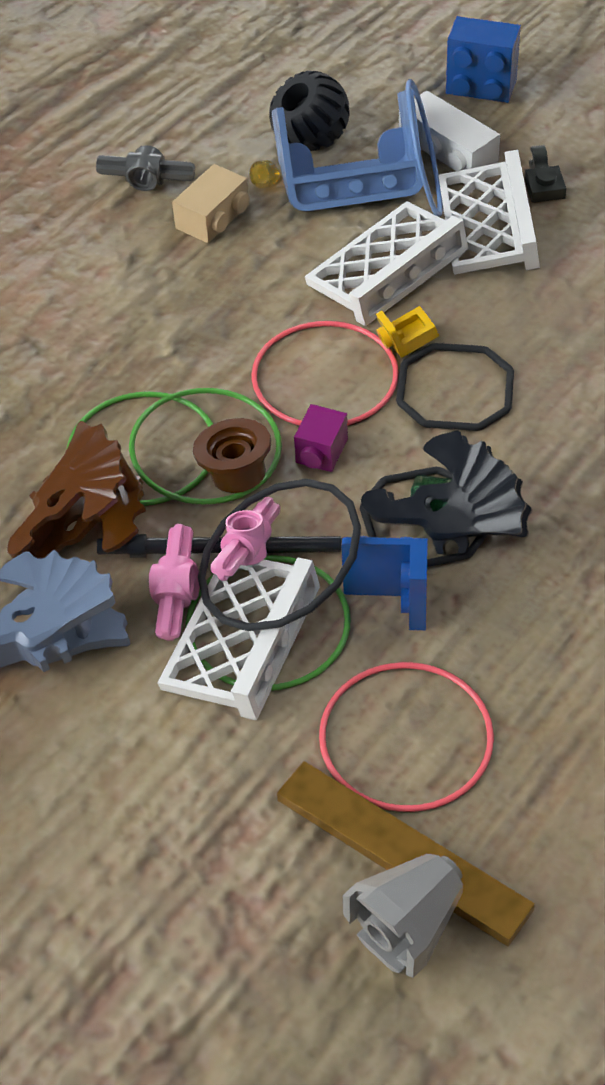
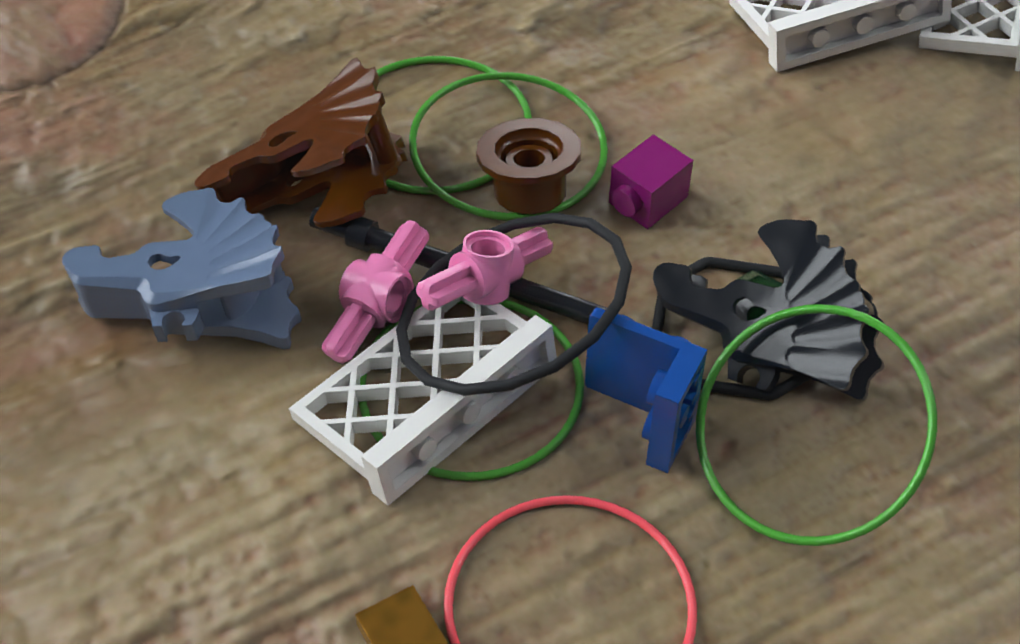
camera: 20 degrees right, 0 degrees up
coral piece [252,321,399,426] -> none
yellow bracket [376,306,439,358] -> none
black piece [396,343,514,431] -> none
none -> bright green piece [696,304,937,546]

